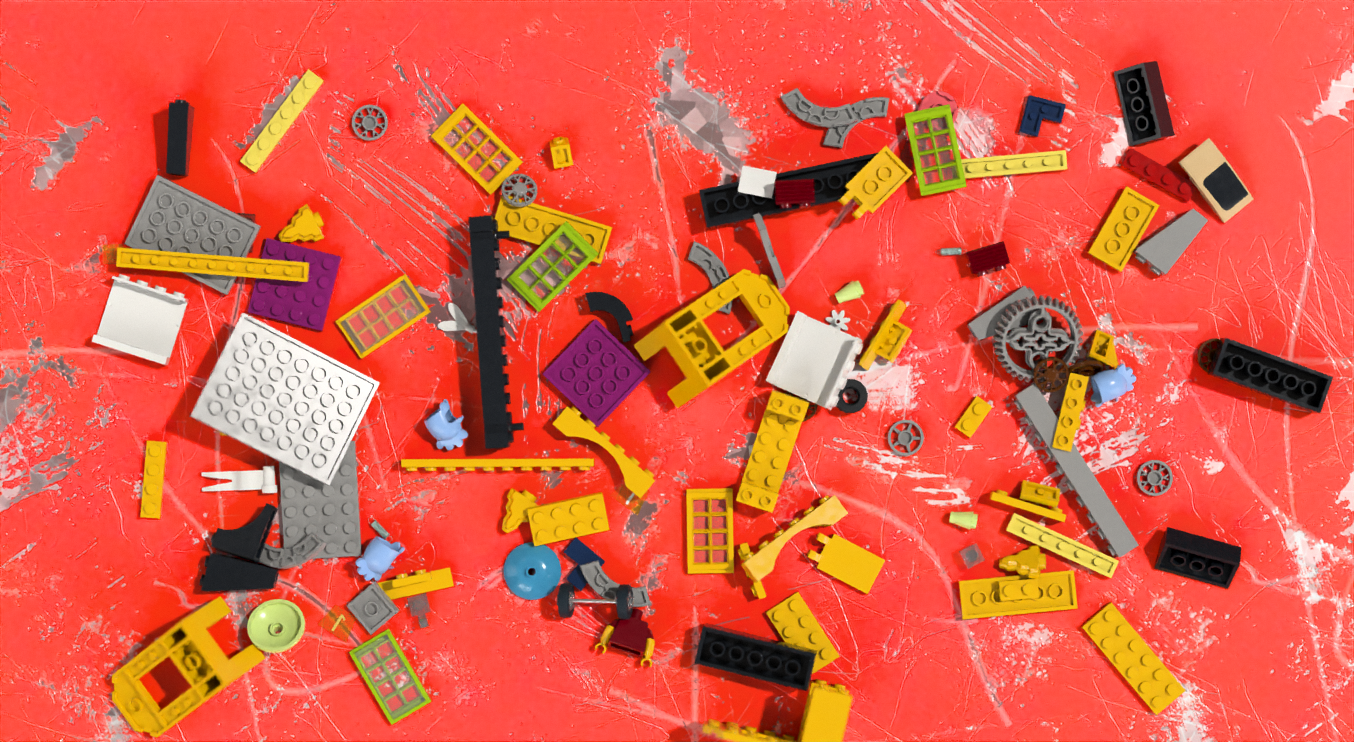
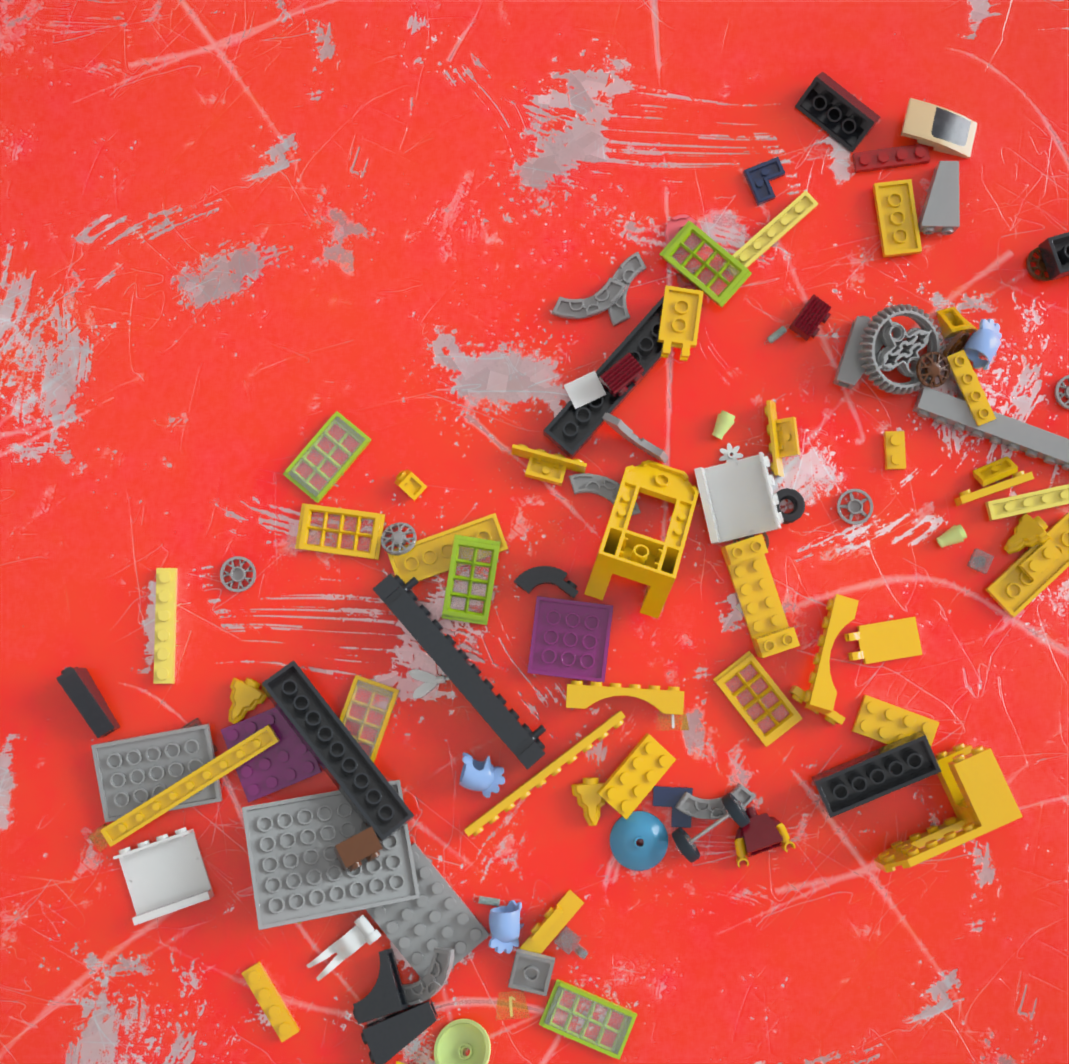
camera: 30 degrees left, 5 degrees down
none -> black brick [261,660,414,844]
none -> clear piece [283,411,372,503]
none -> reddish brown brick [333,826,383,872]
none -> yellow bracket [511,444,587,486]

